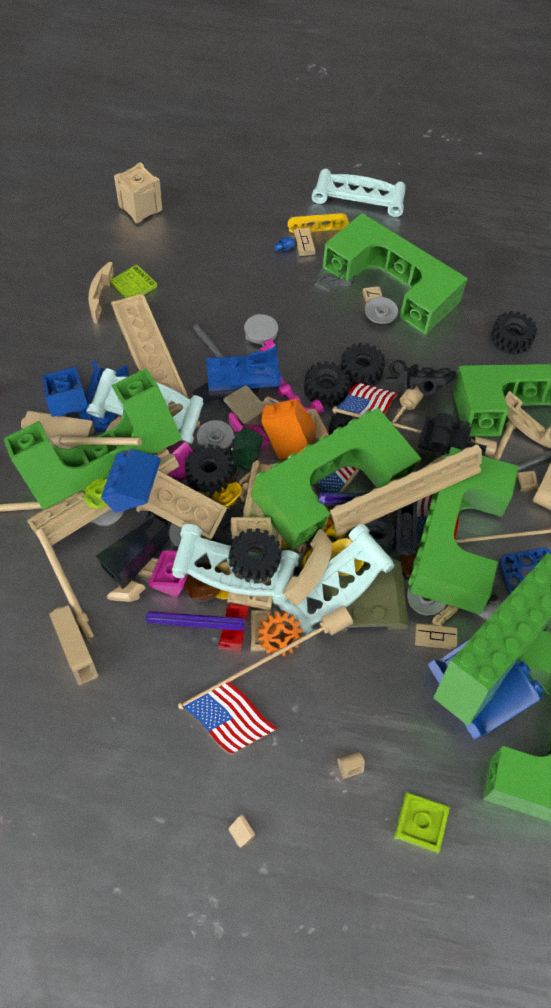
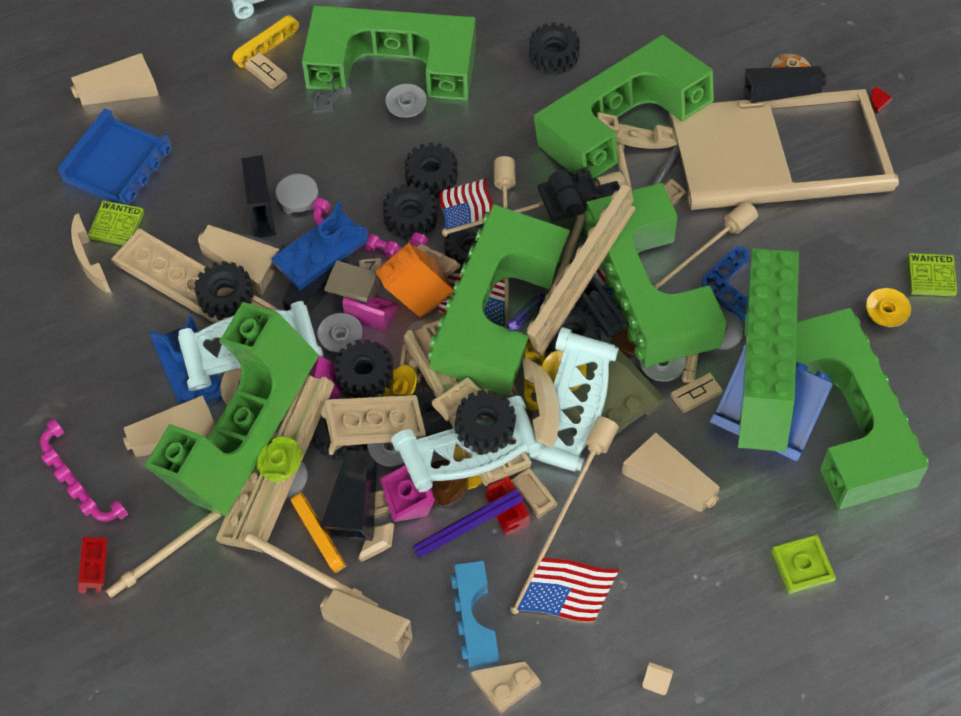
camera: 30 degrees left, 0 degrees up
blue brick [41,366,88,417] -> none
tan bar [50,435,142,446] -> none
blue slope [101,449,161,513] -> none
tan container [114,162,162,223] -> none
clear green brick [230,426,264,472] -> none
orange gear [257,610,303,657] -> none
blue cylinder [274,236,295,251] -> none
tan brick [337,751,365,779] -> none
tan tile [362,286,382,303] -> none
black plate [385,360,456,396] -> none
none -> blue panel [57,108,172,205]
none -> tan slope [71,53,159,105]
none -> black tyre [194,261,254,320]
none -> tan slope [198,225,280,295]
none -> black slope [241,155,276,238]
none -> light orange beam [290,492,347,573]
none -> dark azure arch [451,561,499,667]
none -> tan wing [471,662,541,714]
none -> tan slope [622,432,720,512]

